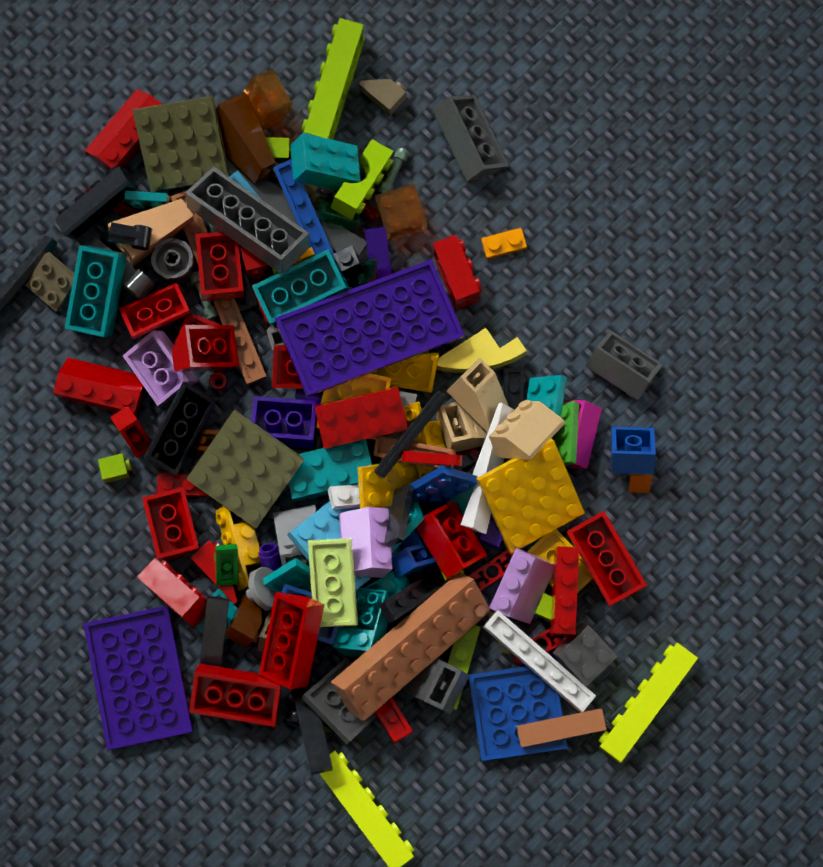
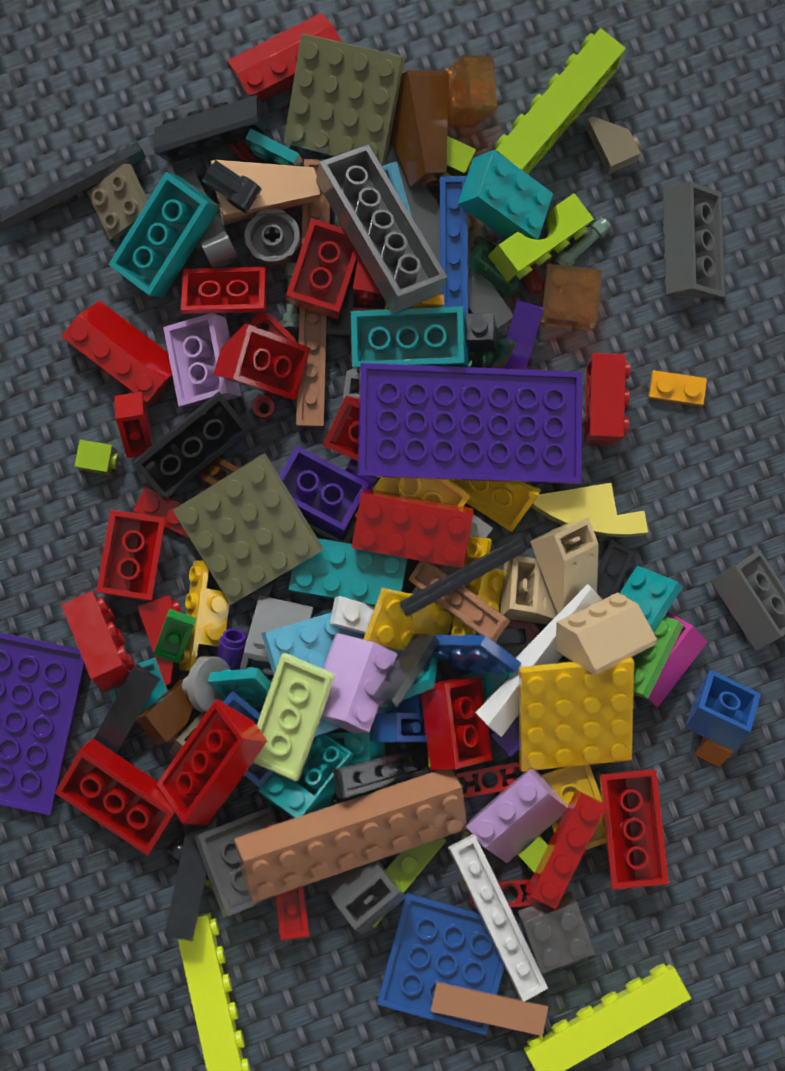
camera: 20 degrees right, 5 degrees up
red beam [402,451,462,466] -> none

